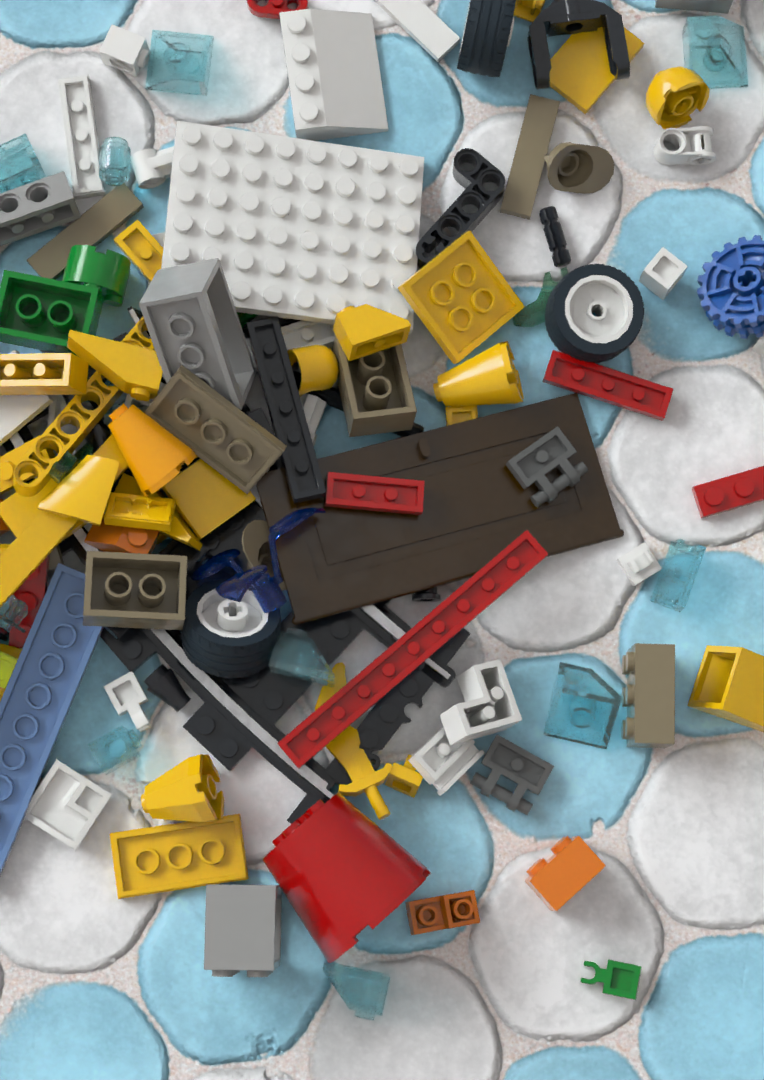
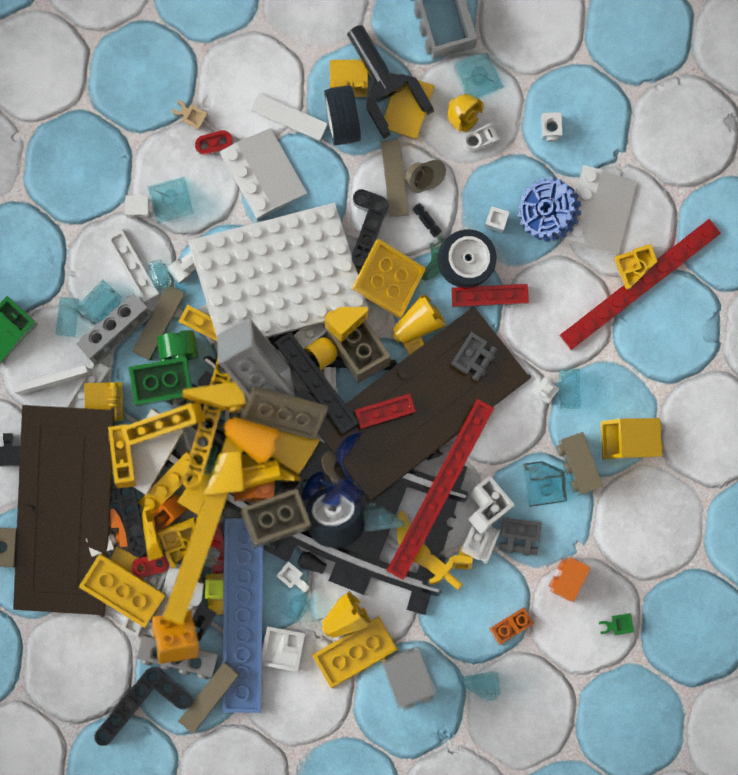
camera: 20 degrees left, 5 degrees up
red cone [262,792,431,963] -> none

